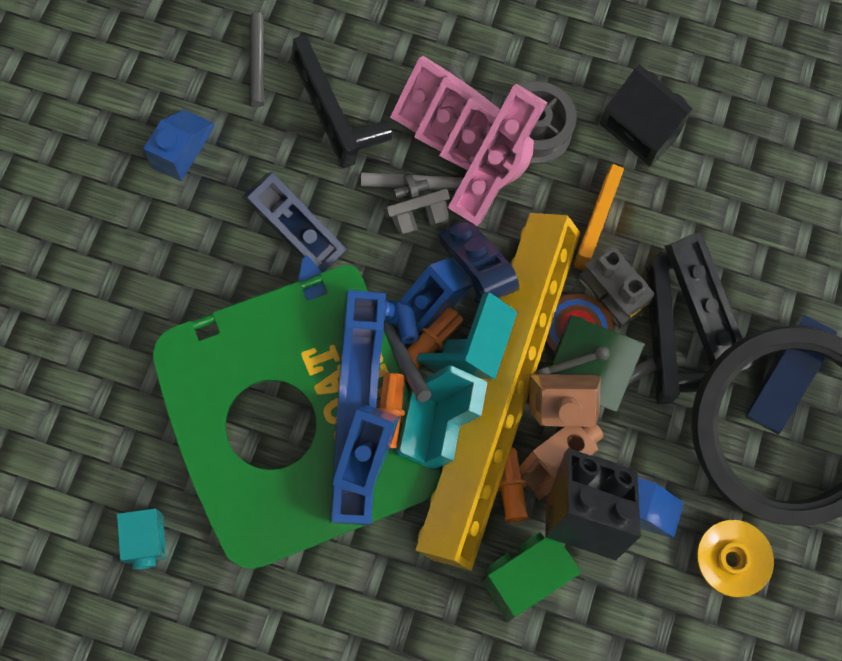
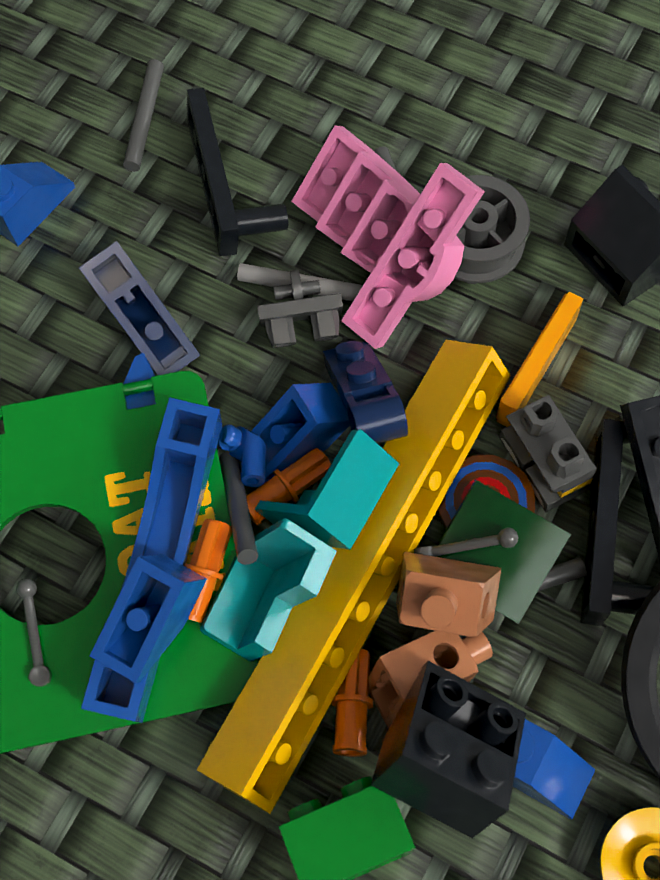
camera: 20 degrees right, 5 degrees down
none -> dark grey hinge [16,578,52,687]

